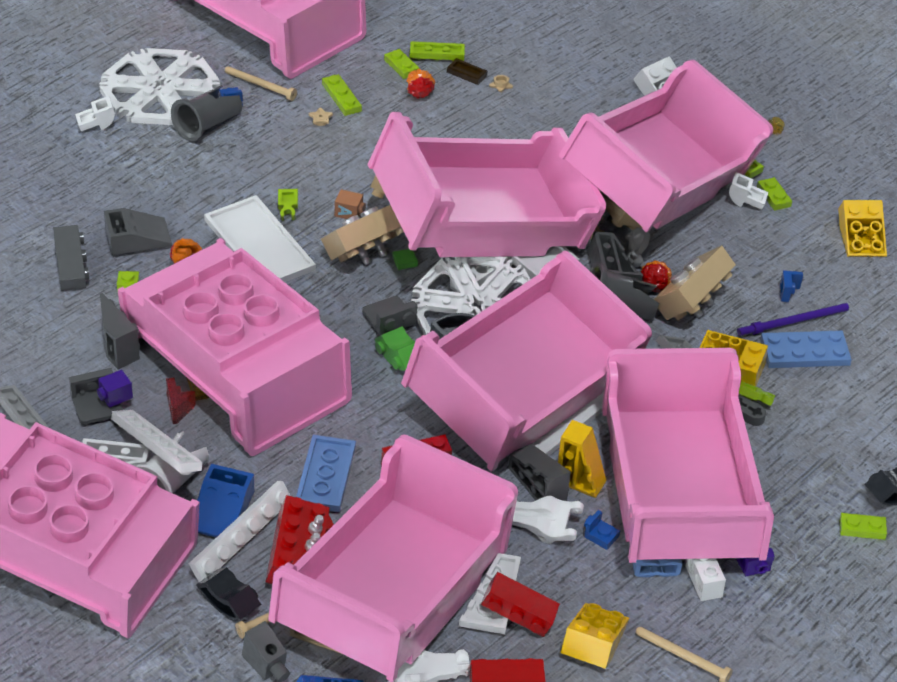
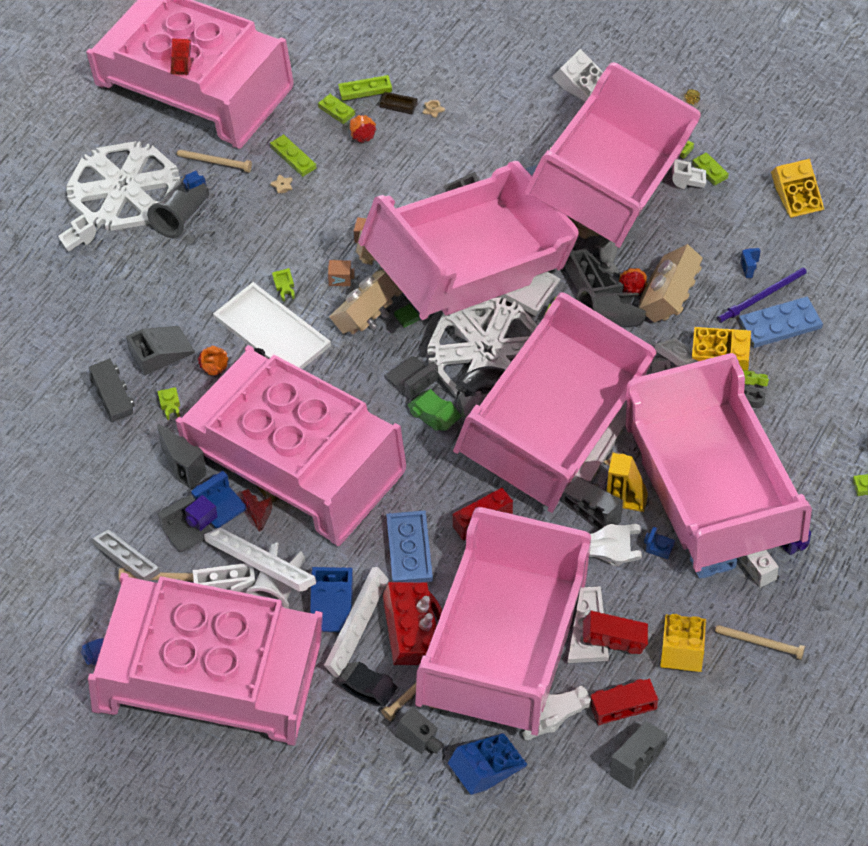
camera: 10 degrees left, 10 degrees up
none -> blue bracket [191,471,246,528]

